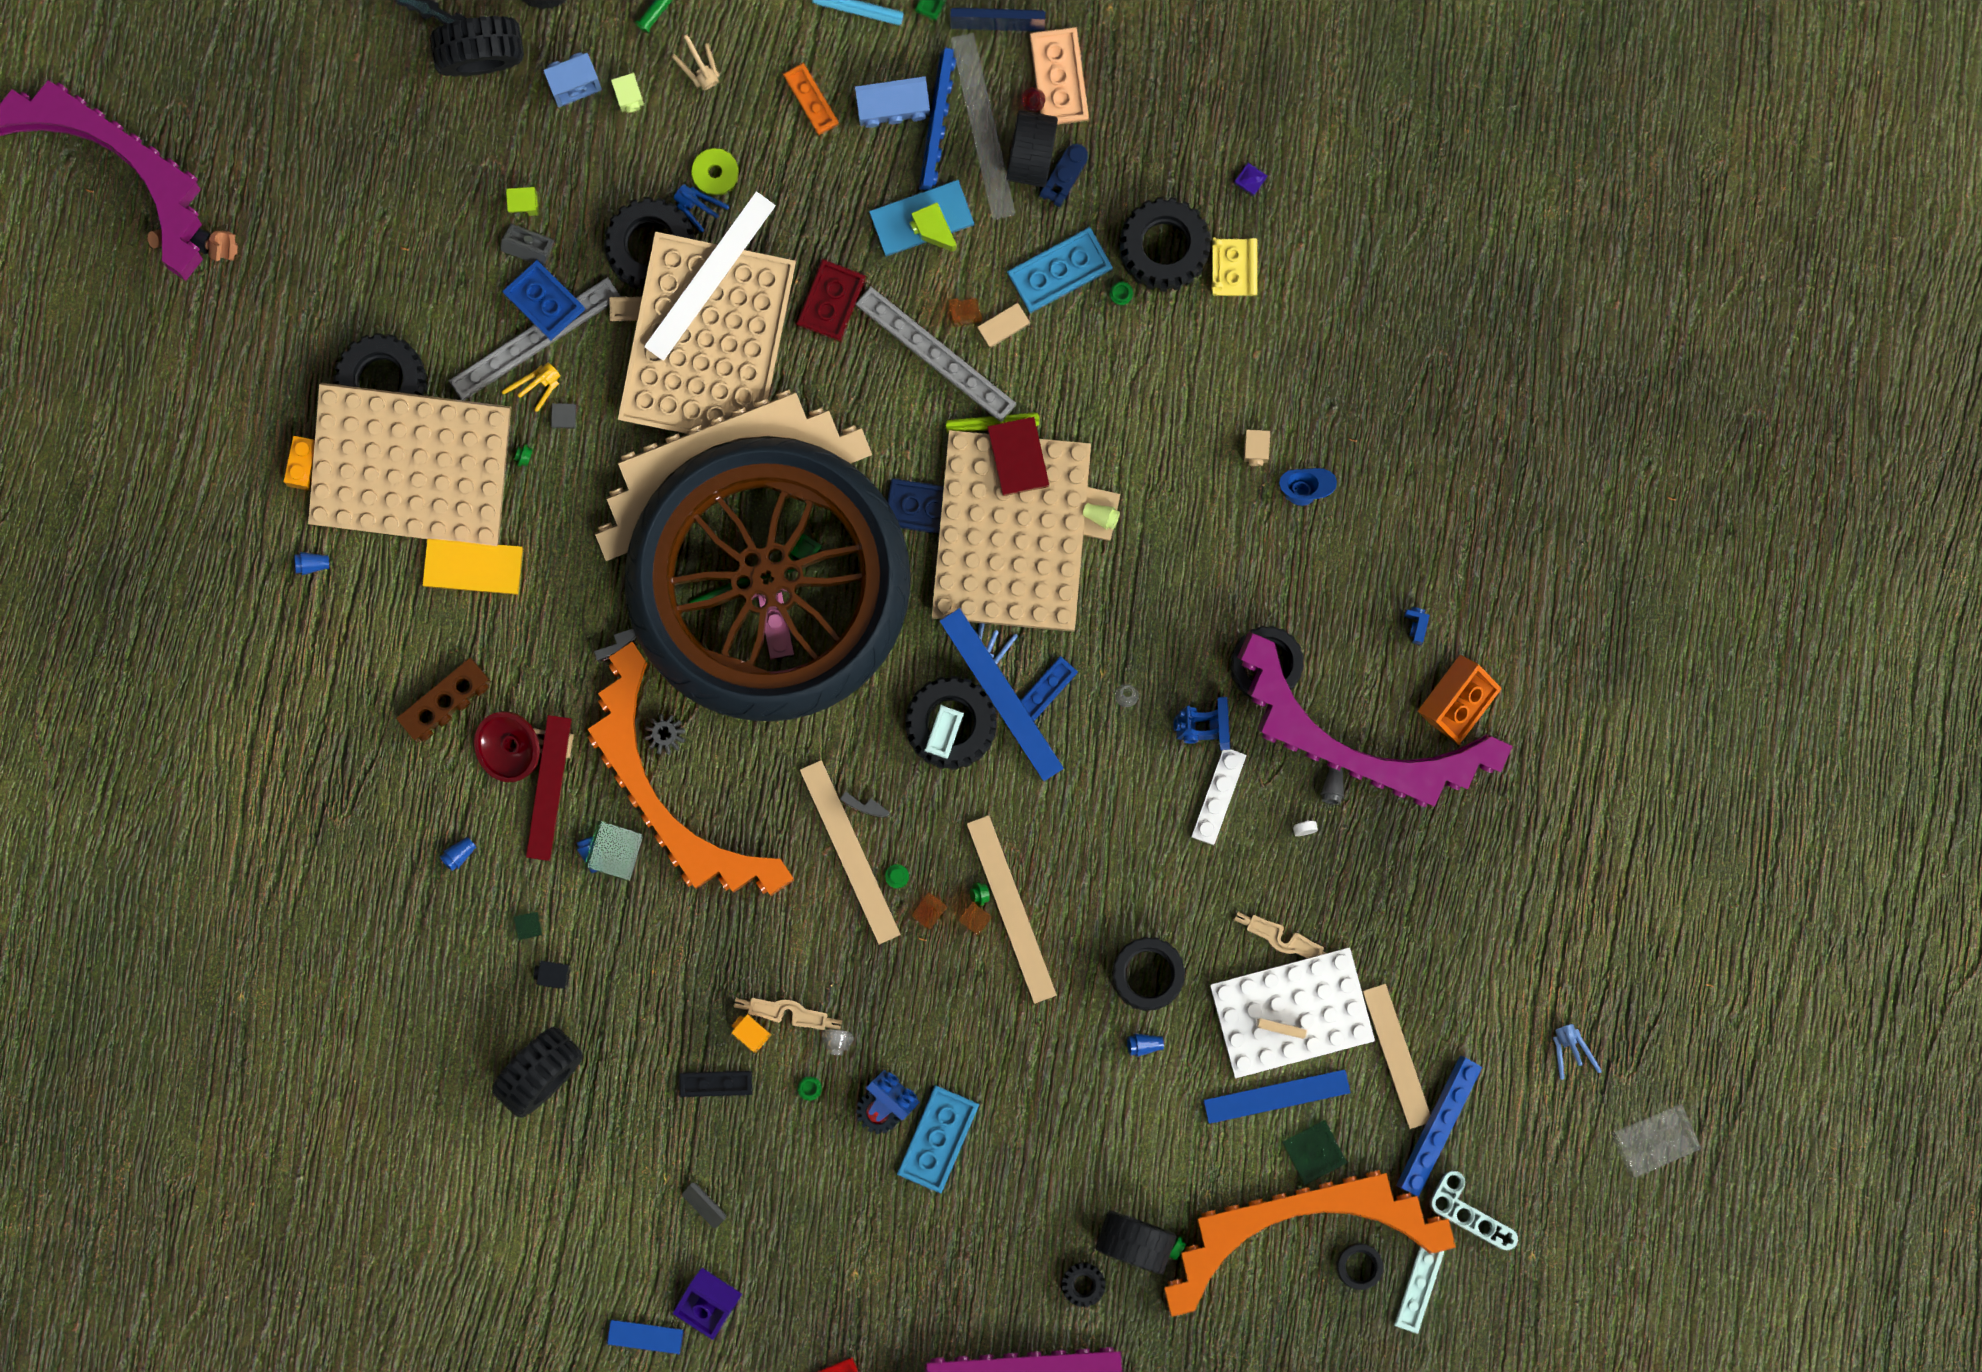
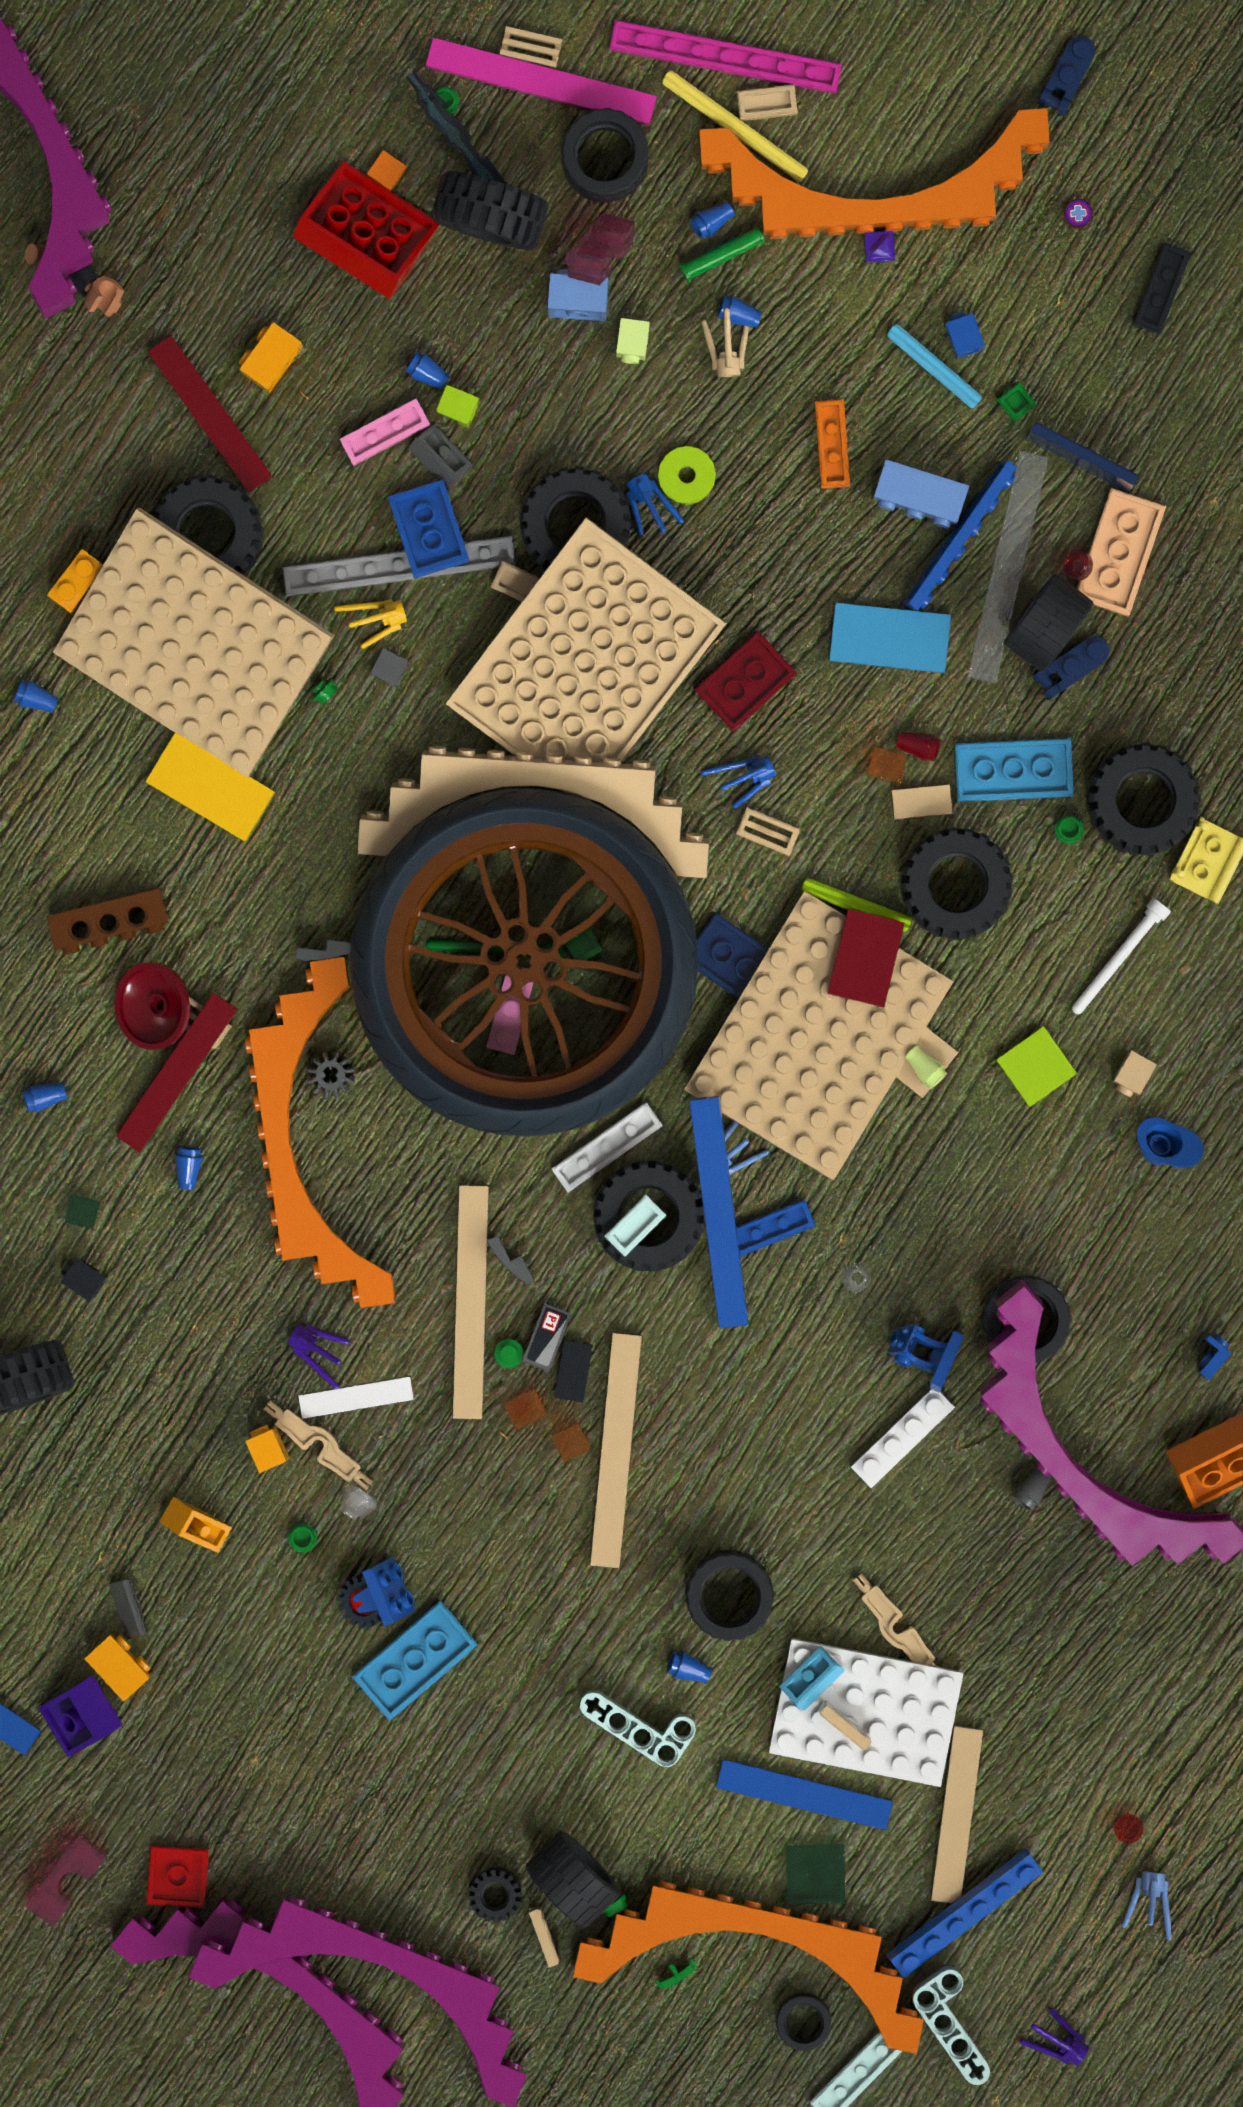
camera: 35 degrees right, 5 degrees up
clear green tile [584,821,643,881] -> none
white tile [644,191,776,361] -> none
black tile [679,1071,753,1097] -> none
light grey tile [856,286,1016,423] -> none
lime slope [909,202,957,252] -> none
green plate [970,882,990,906] -> none
white tile [1293,821,1318,836] -> none
clear brick [1611,1104,1701,1178] -> none
none -> light orange brick [85,1633,152,1702]
none -> dark red tile [148,335,273,494]
none -> light orange slope [159,1496,232,1553]
none -> light orange brick [239,322,303,393]
none -> dark purple plant [287,1324,349,1389]
none -> red slope [293,161,440,299]
none -> white sticker [298,1377,414,1419]
none -> bright pink plate [340,399,430,466]
none -> orange tile [367,150,407,191]
none -> blue cone [405,352,450,390]
none -> slope [522,1303,571,1372]
none -> tan tile [529,1905,560,1967]
none -> white tile [552,1102,663,1192]
none -> black tile [555,1340,593,1403]
none -> clear pink arch [565,213,635,286]
none -> light aqua beam [580,1690,696,1767]
none -> green piece [655,1958,697,1989]
none -> blue plant [701,755,776,808]
none -> blue cone [717,295,762,328]
none -> tan tile [736,807,801,856]
none -> medium azure slope [779,1646,845,1711]
none -> dark red cone [896,731,941,763]
none -> black tyre [900,827,1013,940]
none -> lime tile [996,1026,1077,1107]
none -> dark purple plant [1020,2008,1089,2066]
none -> white piece [1072,898,1171,1014]
none -> clear red plate [1114,1814,1144,1844]

